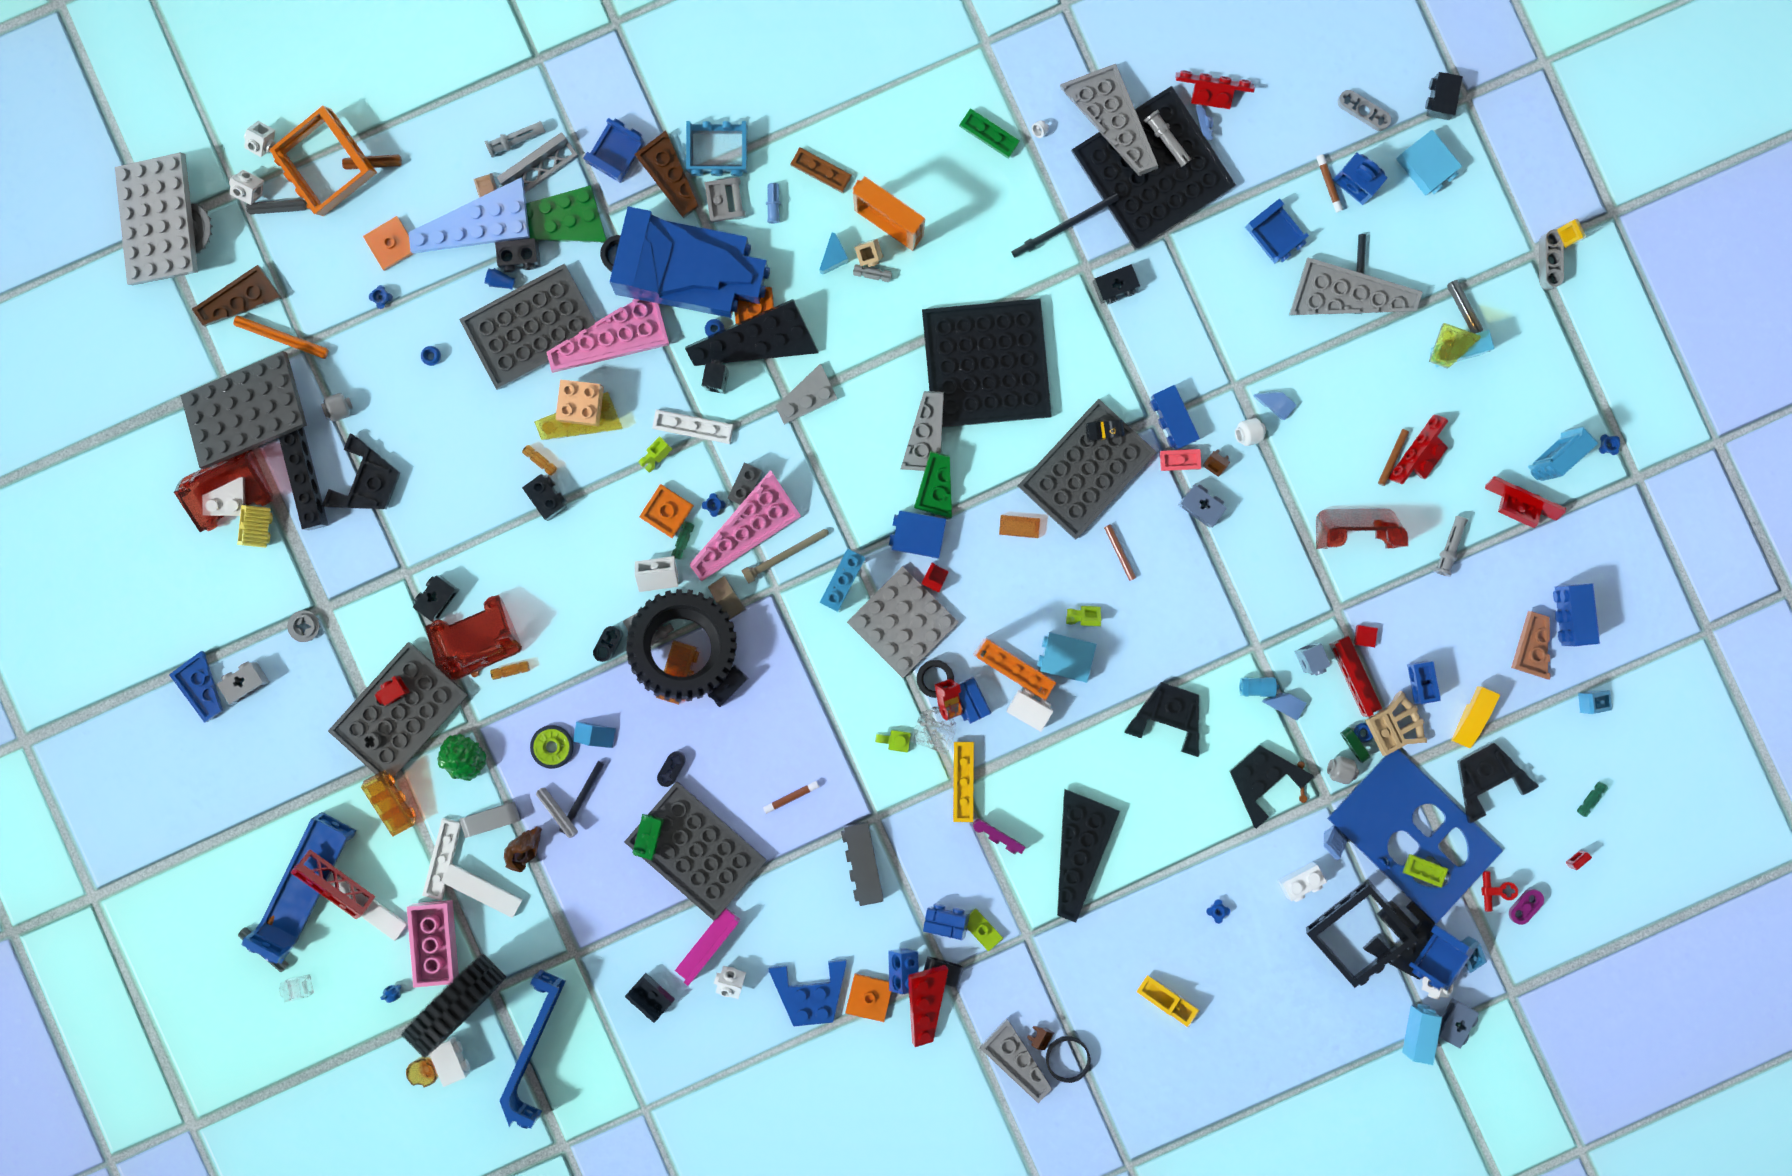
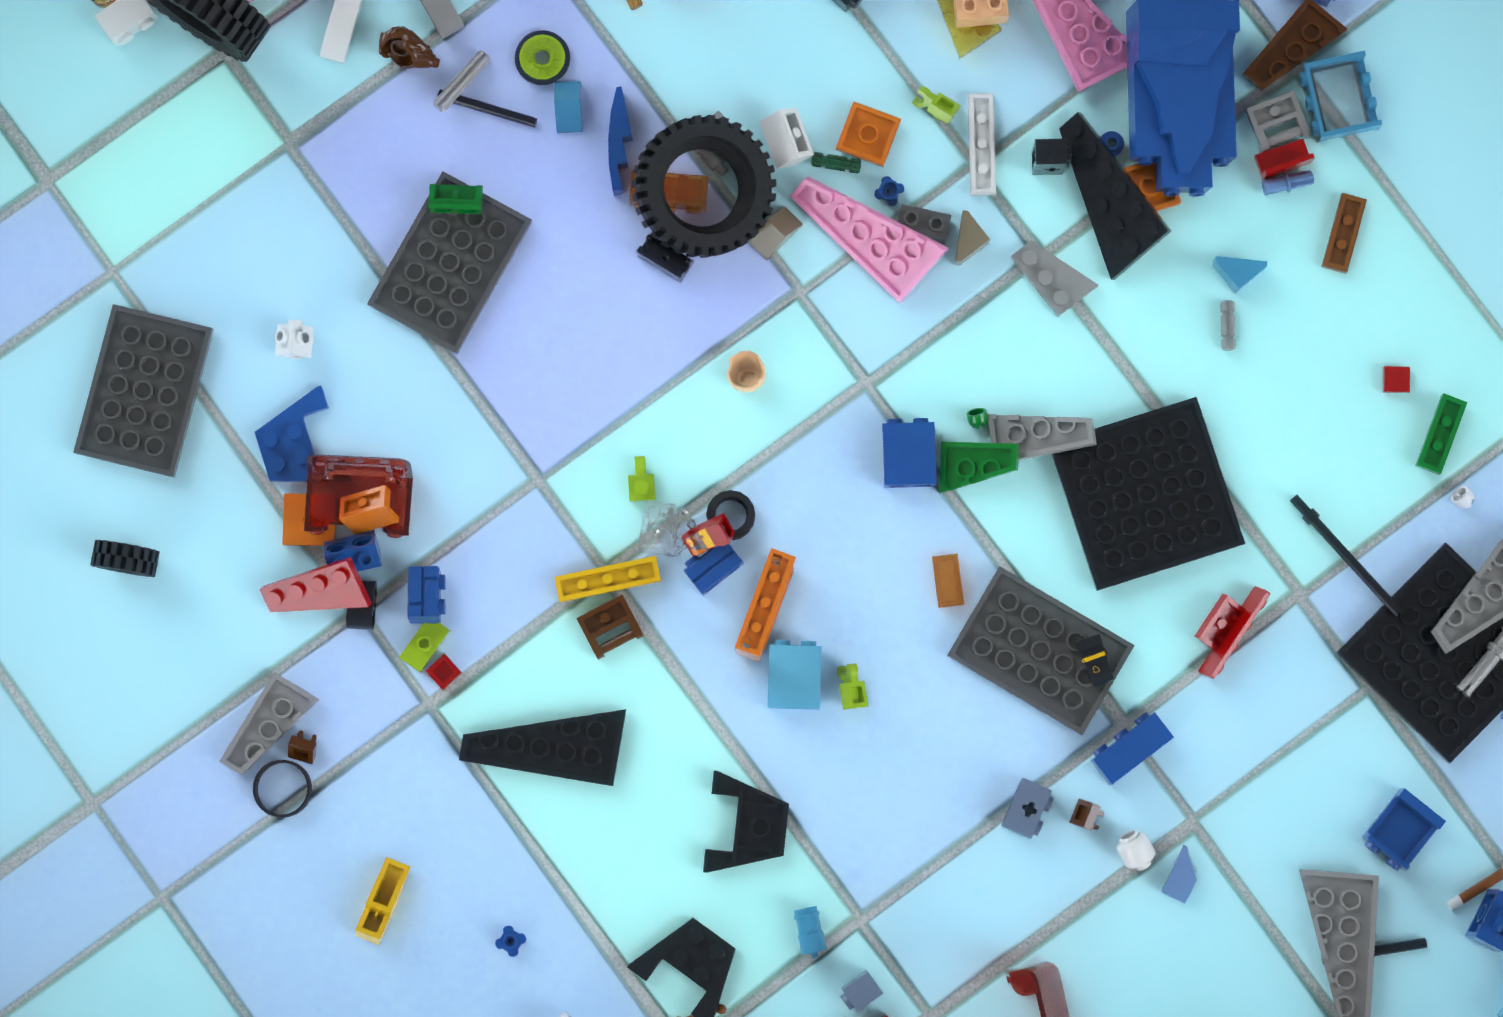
camera: 80 degrees right, 5 degrees down
blue panel [499,970,566,1129] -> none
black beam [593,626,623,662] -> none
black bracket [625,973,675,1023] -> none
black beam [657,751,686,787] -> none
dark pink fence [674,908,740,986] -> none
dark tan piece [741,529,829,584] -> none
dark orange bar [763,781,820,814] -> none
dark azure window [820,549,866,612] -> none
dark grey brick [841,821,884,906] -> none
light grey plate [847,566,959,678] -> none
orange window [852,176,925,251] -> none
tan brick [854,238,883,267] -> none
red panel [921,563,949,593] -> none
magenta plate [973,819,1026,855] -> none
white brick [1006,689,1053,732] -> none
black brick [1093,264,1140,305] -> none
bar [1104,524,1136,581] -> none
coral plate [1159,449,1201,471] -> none
medium blue slope [1262,692,1307,721] -> none
none -> dark grey plate [73,304,214,478]
none -> black tyre [90,540,160,577]
none -> clear red windscreen [304,454,413,538]
none -> orange panel [339,485,399,534]
none -> red tile [426,653,462,690]
none -> reddish brown plate [576,595,644,660]
none -> blue slope [608,86,633,196]
none -> light nougat hair [727,351,766,393]
none -> dark tan slope [955,210,990,266]
none -> green hinge [966,408,988,429]
none -> red bracket [1194,586,1271,679]
none -> red panel [1254,138,1315,180]
none -> red tile [1383,366,1410,393]

